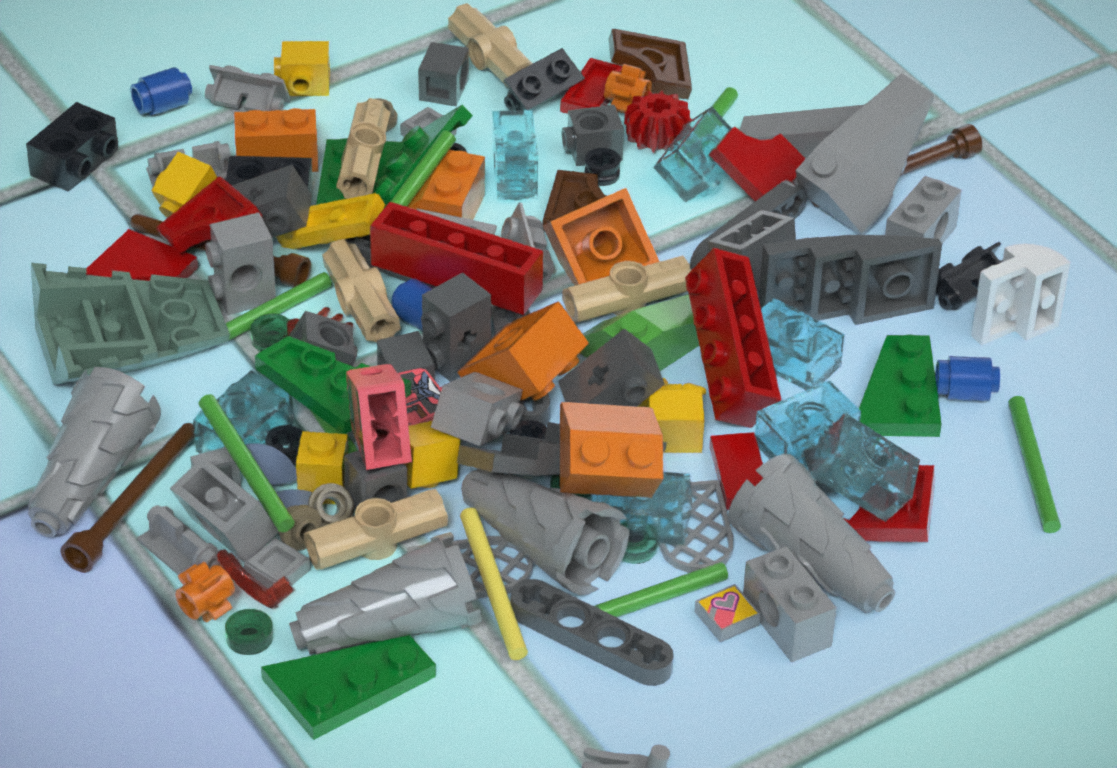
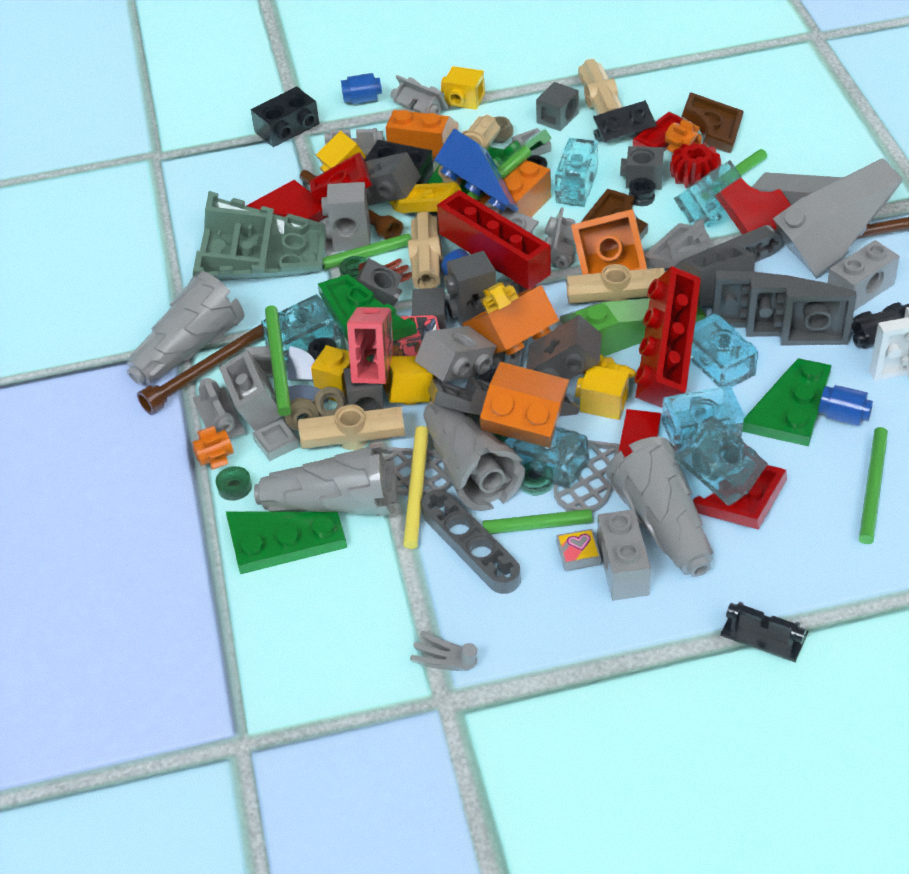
camera: 25 degrees right, 5 degrees up
clear red piece [217,549,296,609] -> none
none -> blue slope [434,129,518,213]
none -> yellow hinge [479,282,519,314]
none -> light grey slope [644,219,711,269]
none -> black hinge [720,601,809,663]

